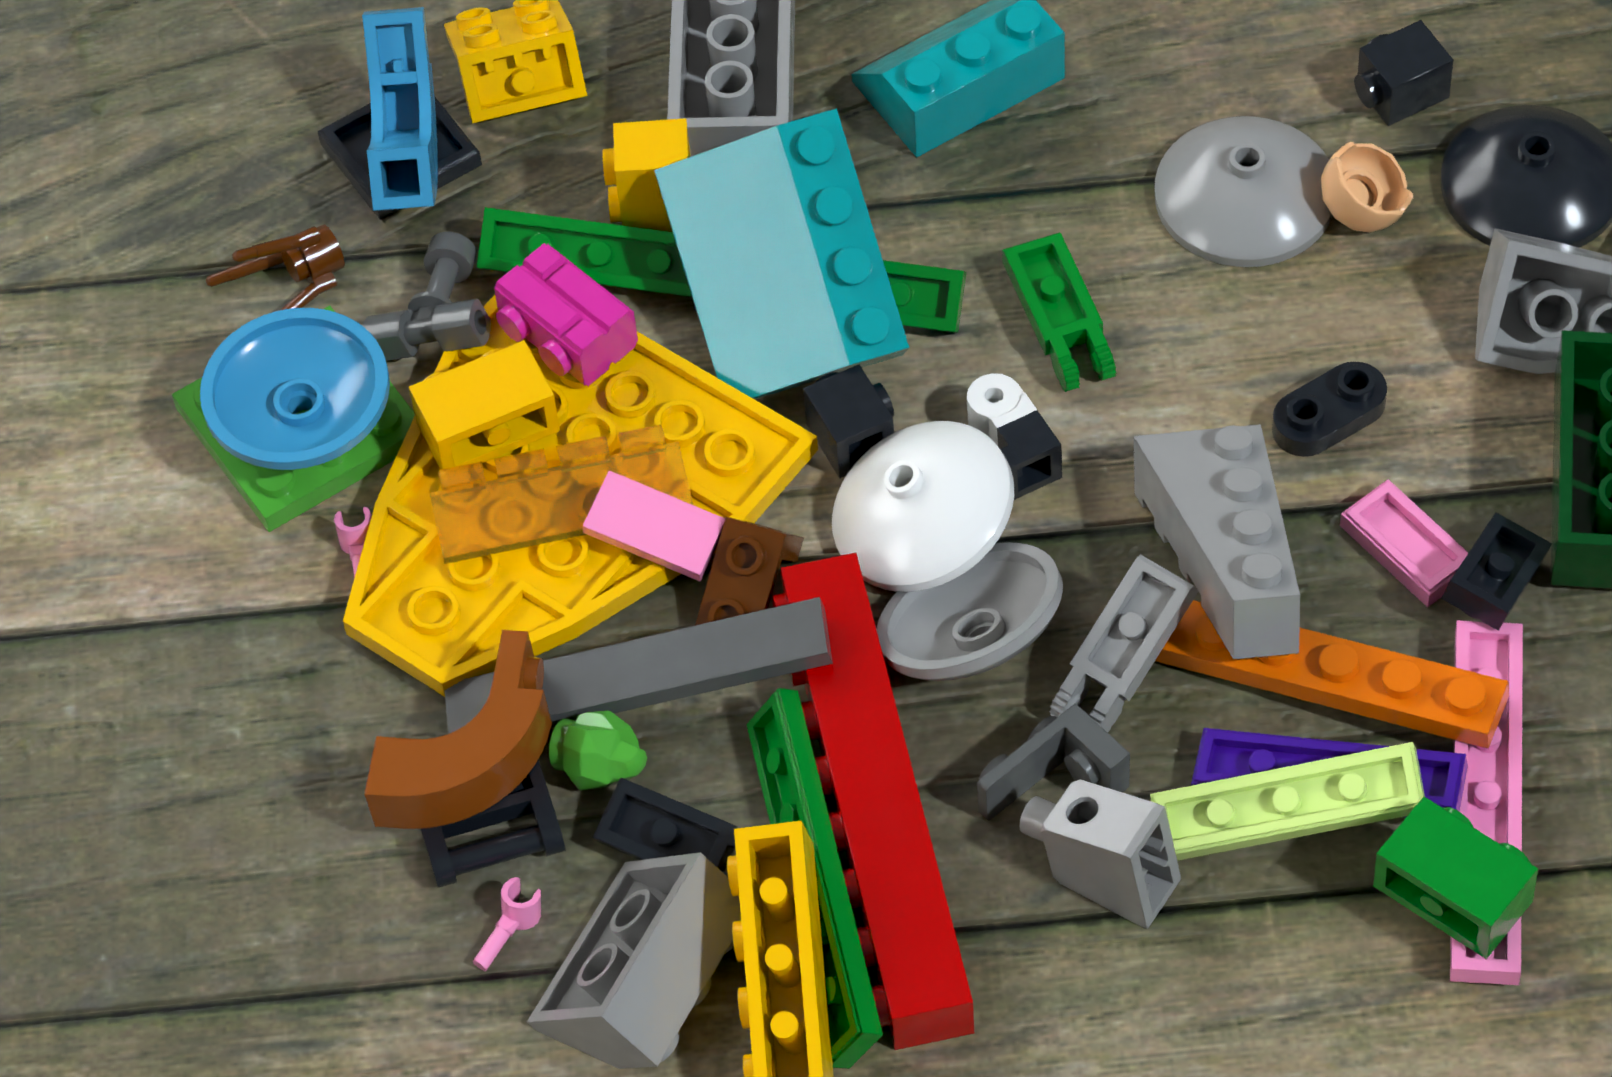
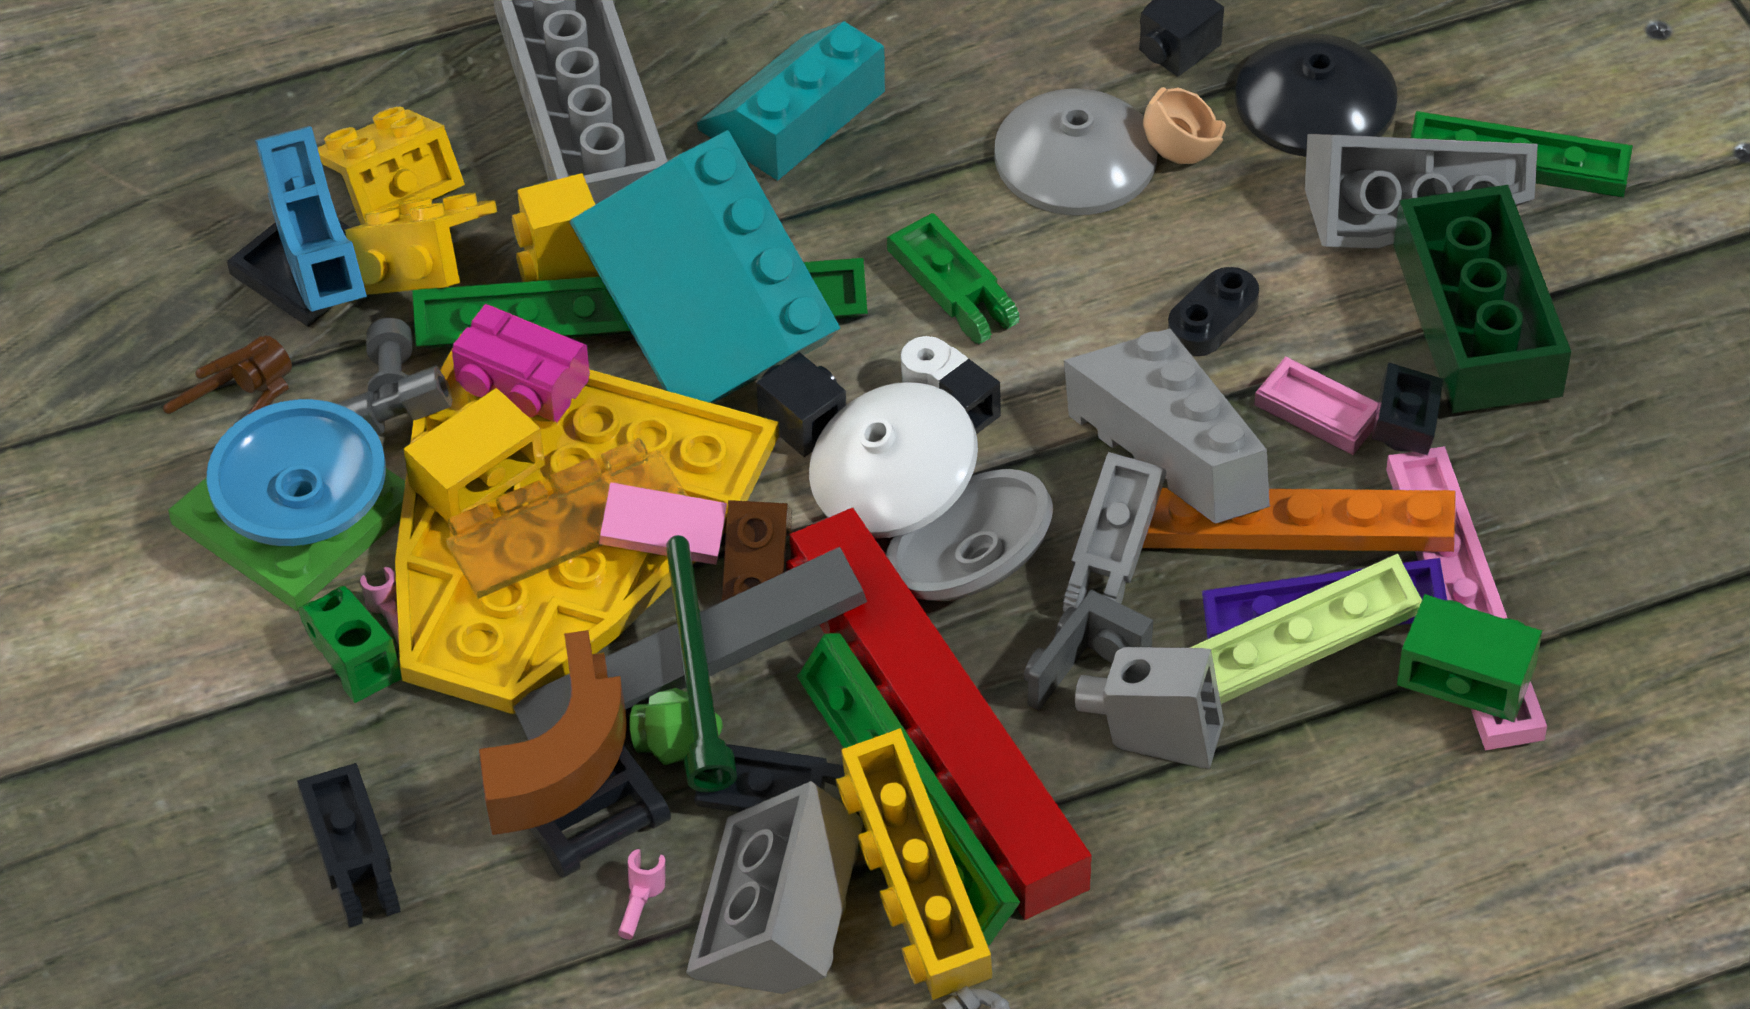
camera: 20 degrees left, 5 degrees down
none -> black hinge [297,763,401,928]
none -> green leg [299,585,402,703]
none -> yellow bracket [345,193,497,295]
none -> dark green piece [666,535,737,792]

